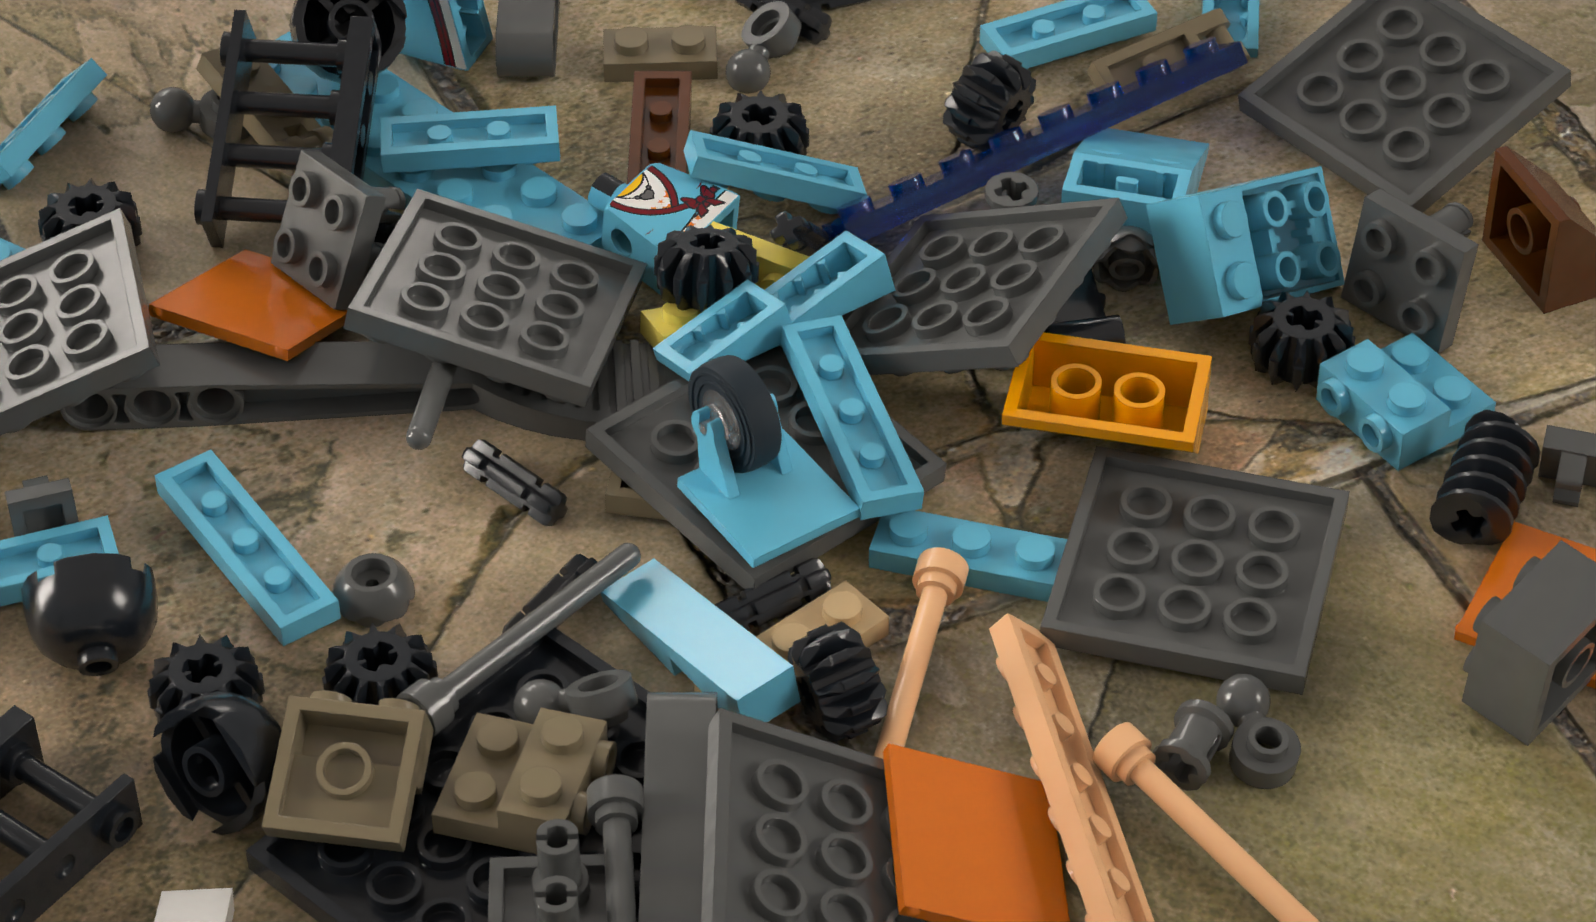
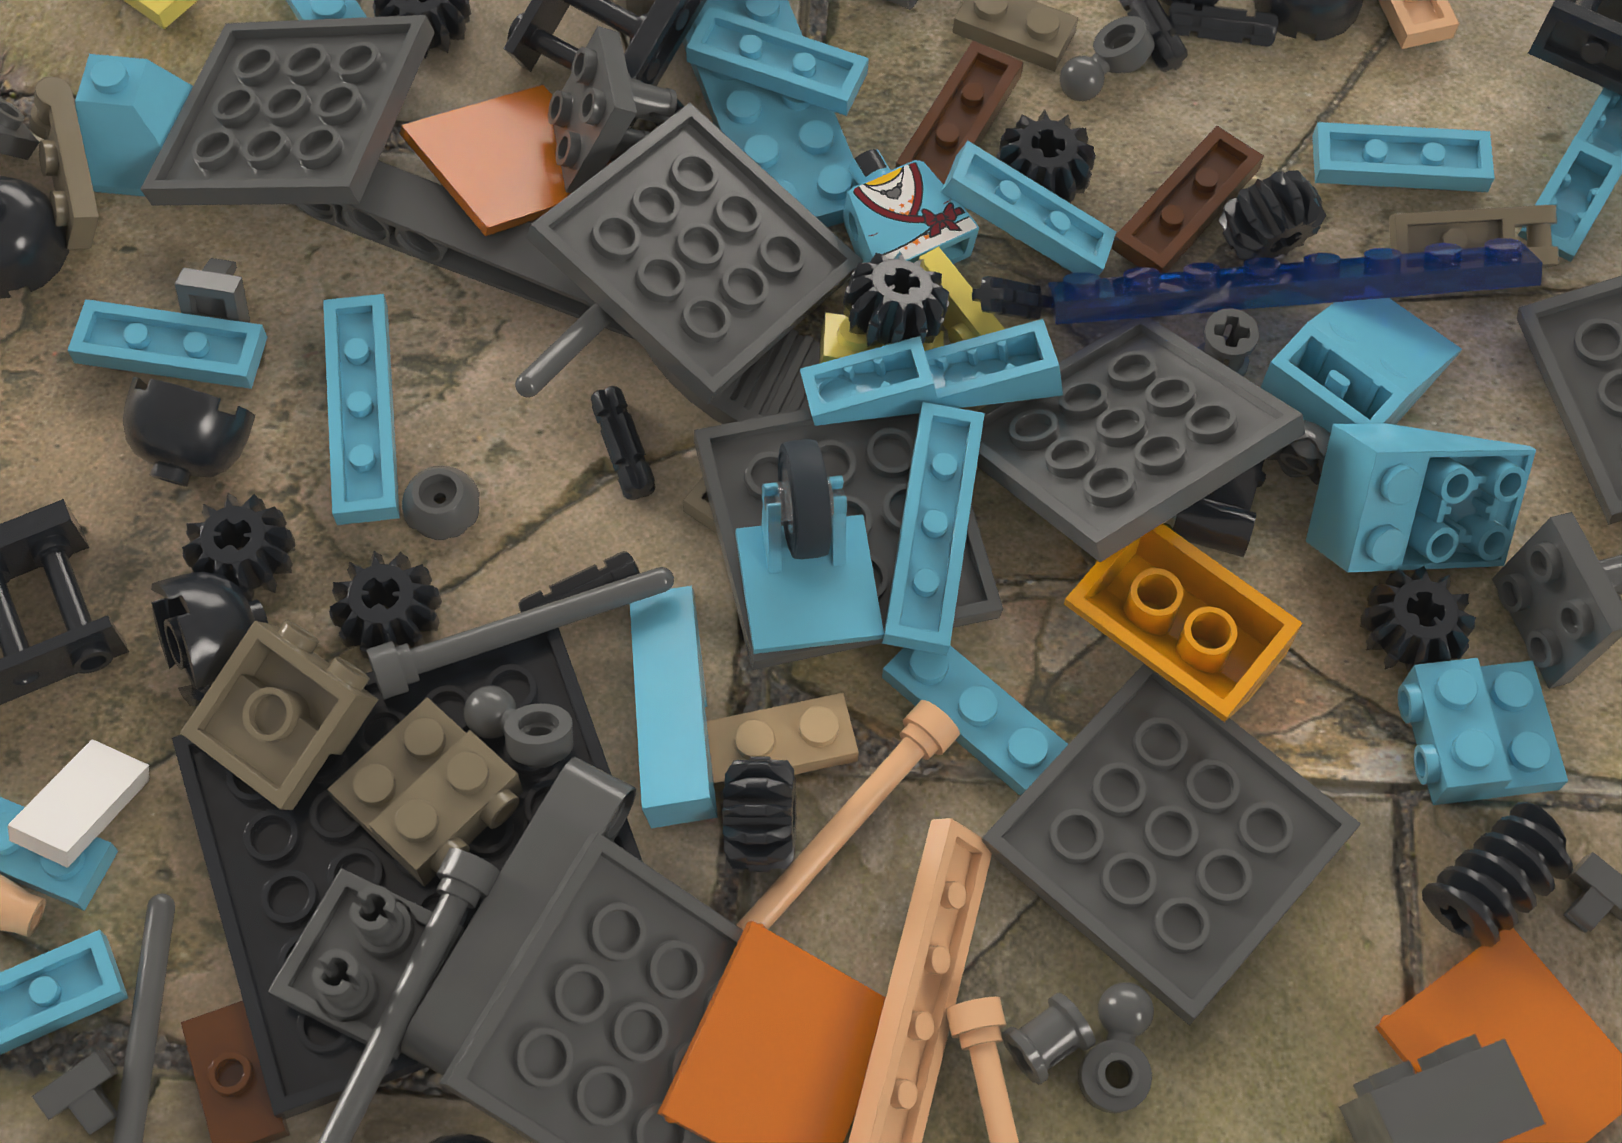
camera: 25 degrees right, 20 degrees up
black axle [714,558,832,631] -> none
none -> reddish brown plate [1112,126,1264,281]

